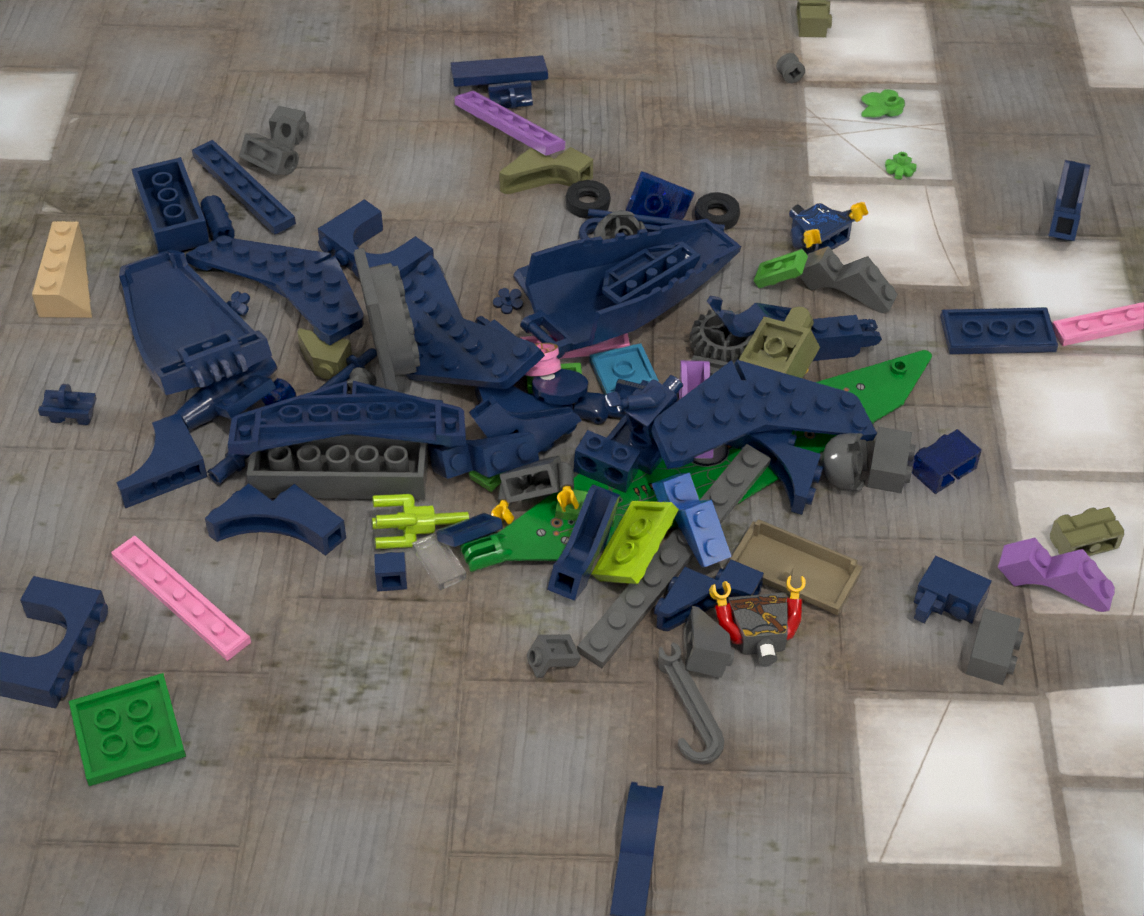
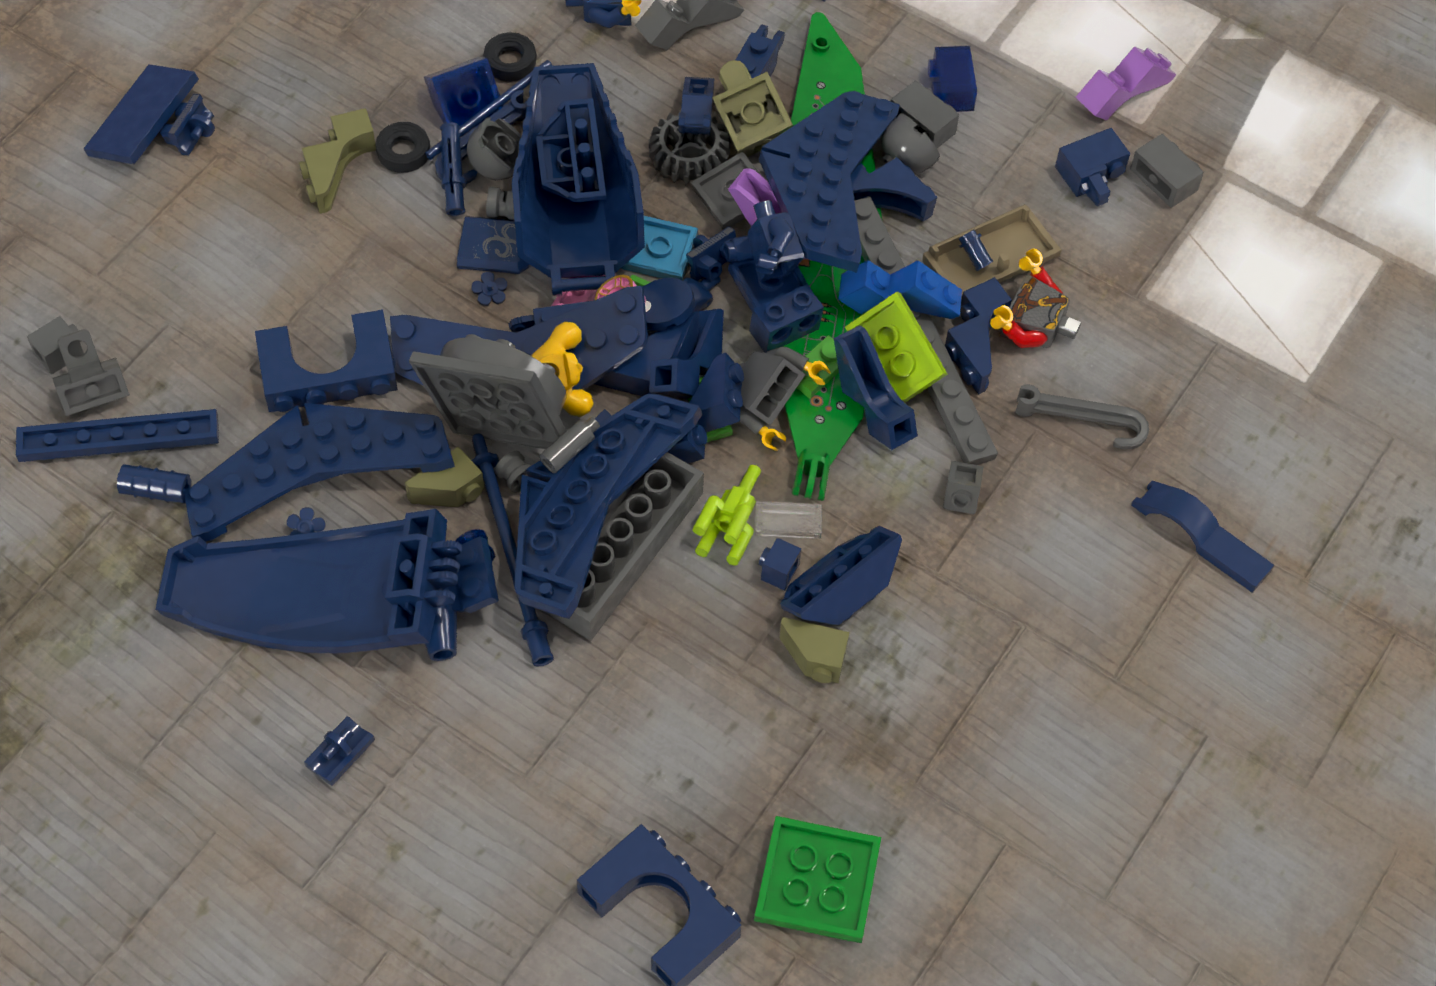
camera: 60 degrees left, 10 degrees up
tan wedge [32,221,92,318] -> none
bright pink tile [111,535,251,661] -> none
dark blue arch [116,413,208,508] -> none
dark blue brick [131,157,210,253] -> none
dark blue arch [205,483,346,556] -> none
dark blue tile [436,513,503,547] -> none
medium lavender tile [455,91,565,156] -> none
dark grey slope [684,606,735,678] -> none
bright green plate [753,249,808,288] -> none
olive brick [1050,507,1125,556] -> none
none -> dark blue pin [440,122,466,216]
none -> yellow head [531,321,594,417]
none -> dark grey cylinder [539,417,600,473]
none -> olive slope [779,617,850,683]
none -> dark blue wedge [780,525,902,625]
none -> dark blue pin [958,229,993,271]

